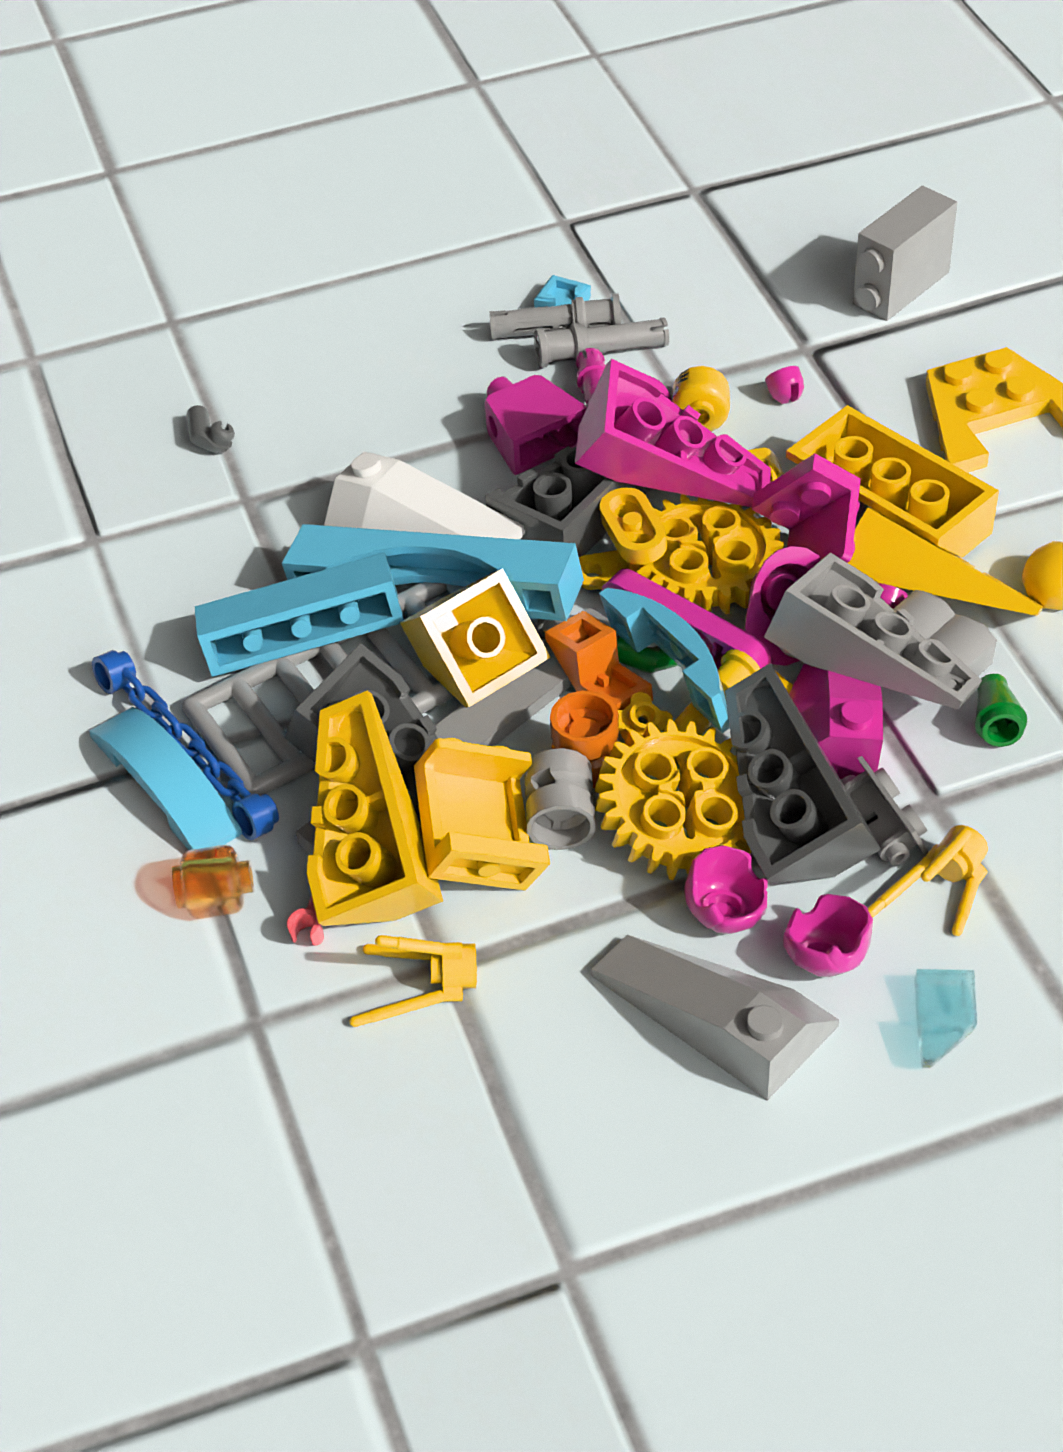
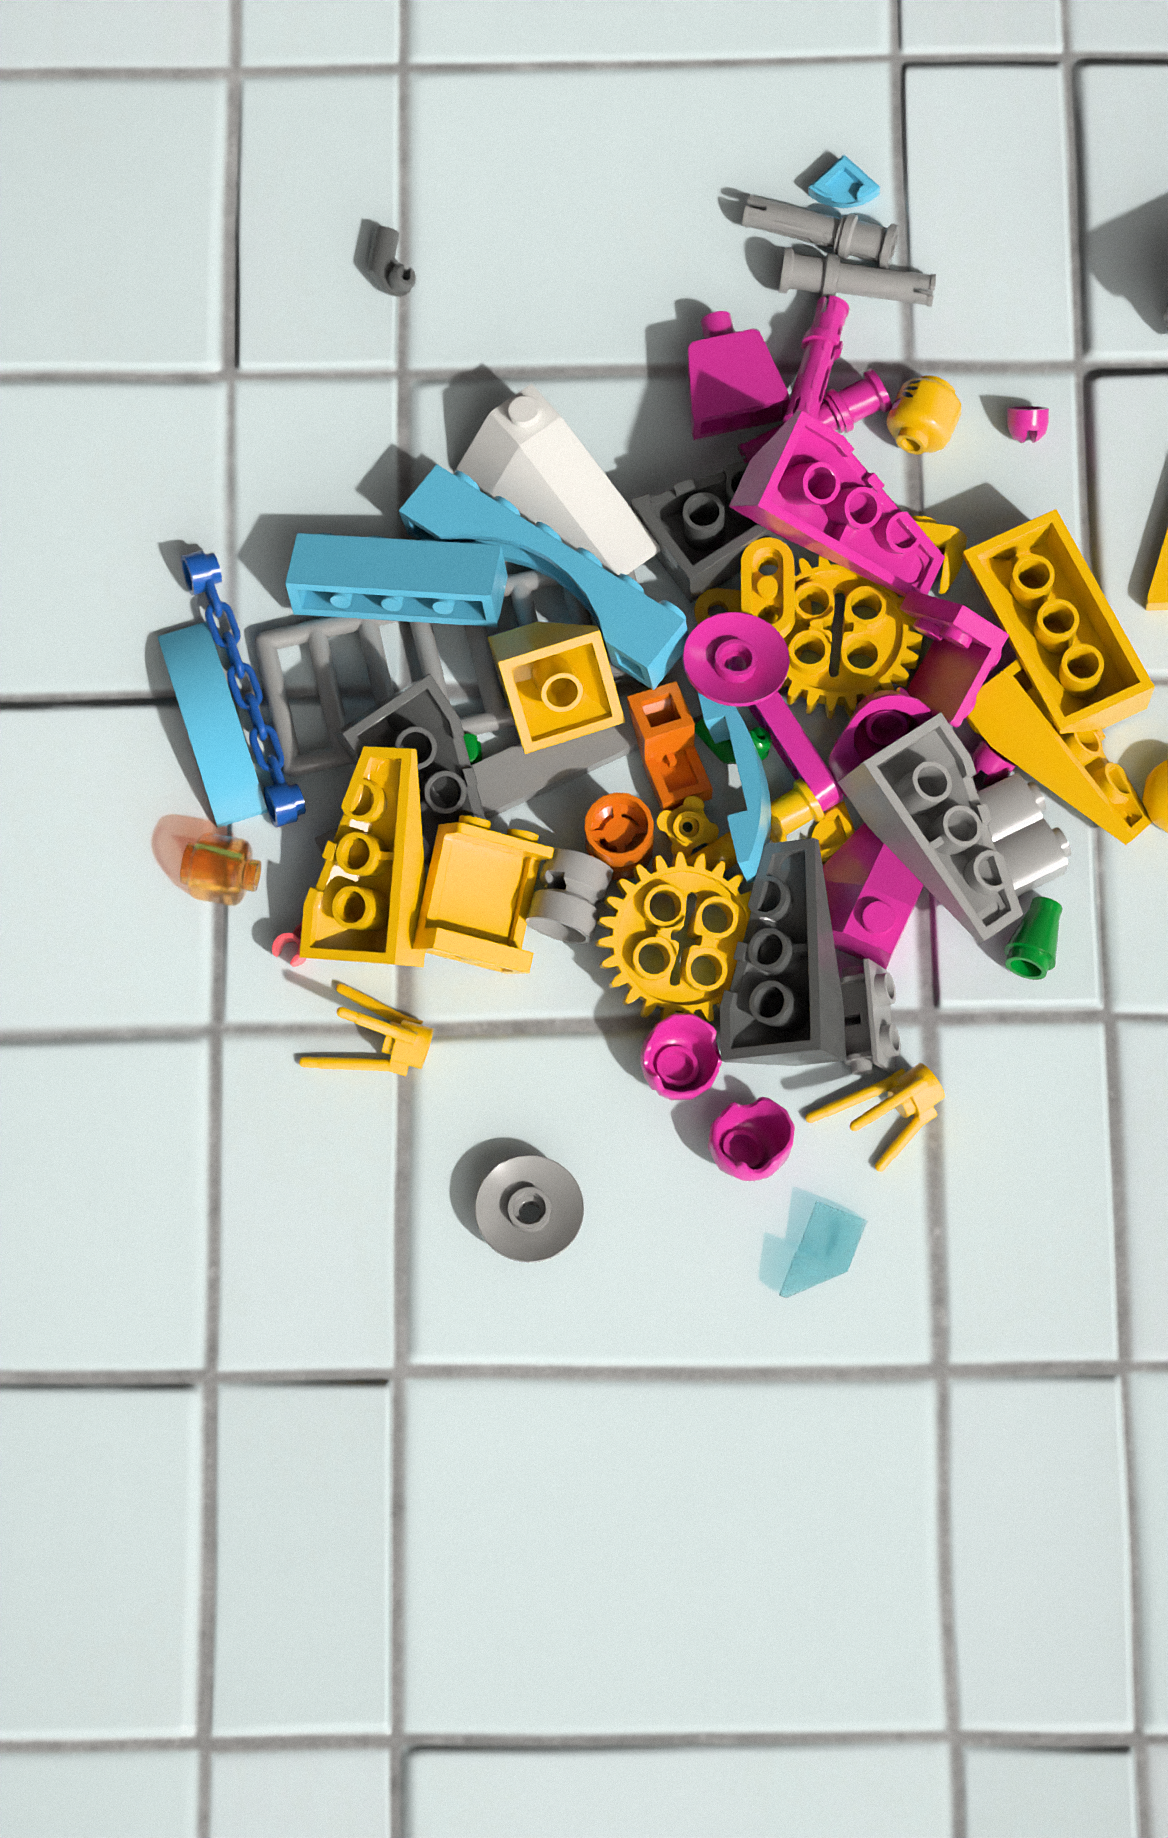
camera: 20 degrees right, 25 degrees up
light grey wedge [591,935,839,1101] -> none
none -> light grey dish [475,1155,584,1263]
none -> dark pink dish [683,612,789,707]

